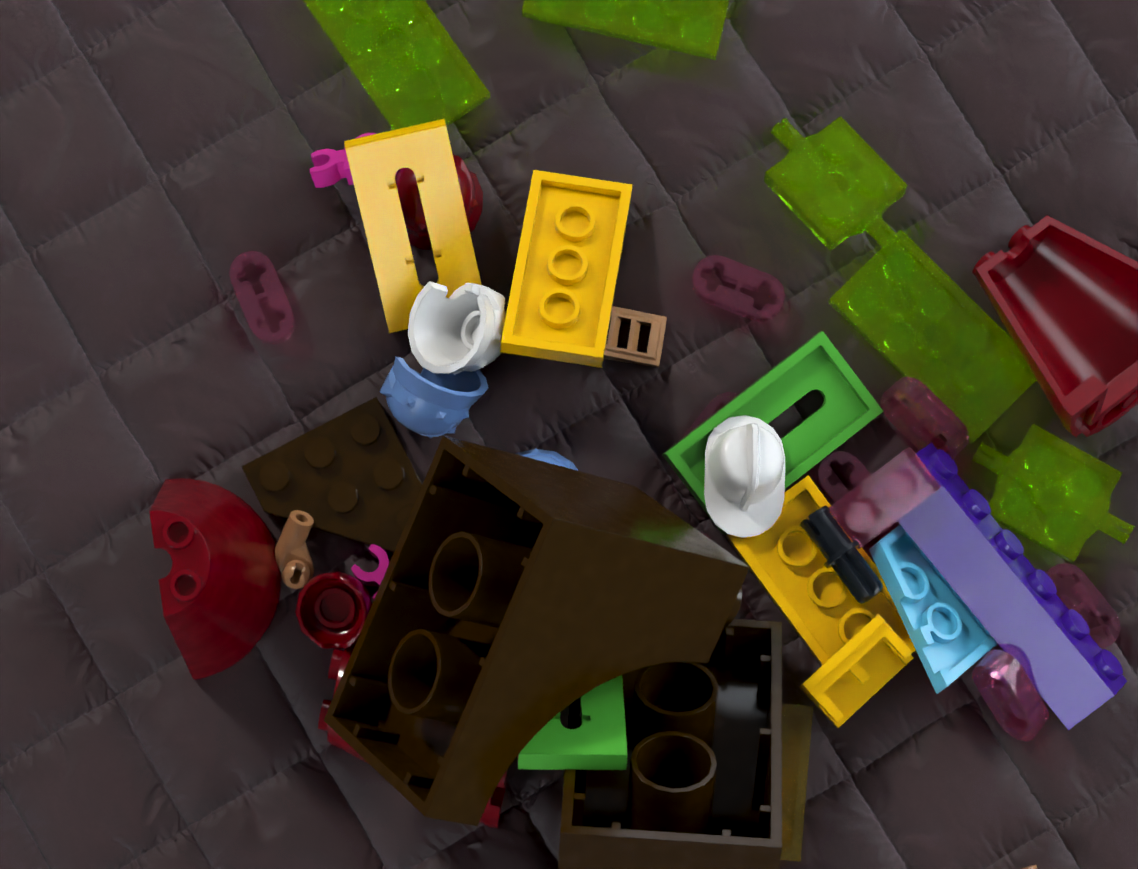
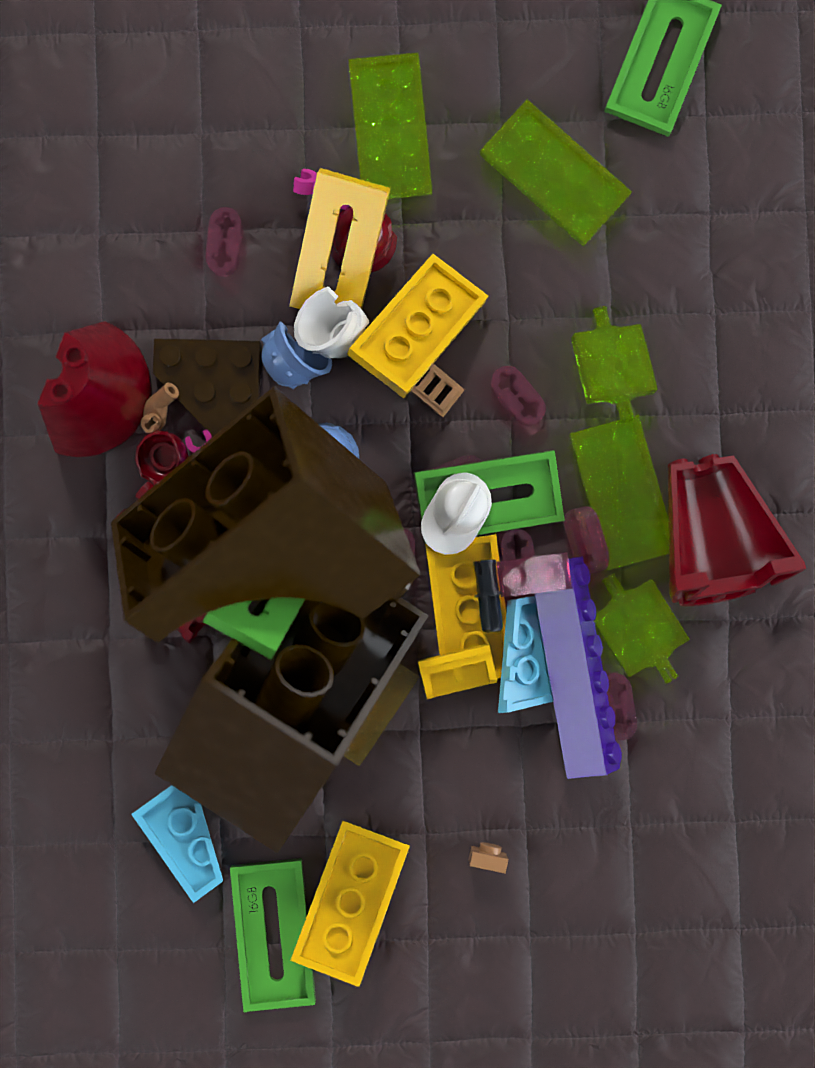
camera: 25 degrees right, 5 degrees up
clear pink beam [972,649,1049,741] -> none

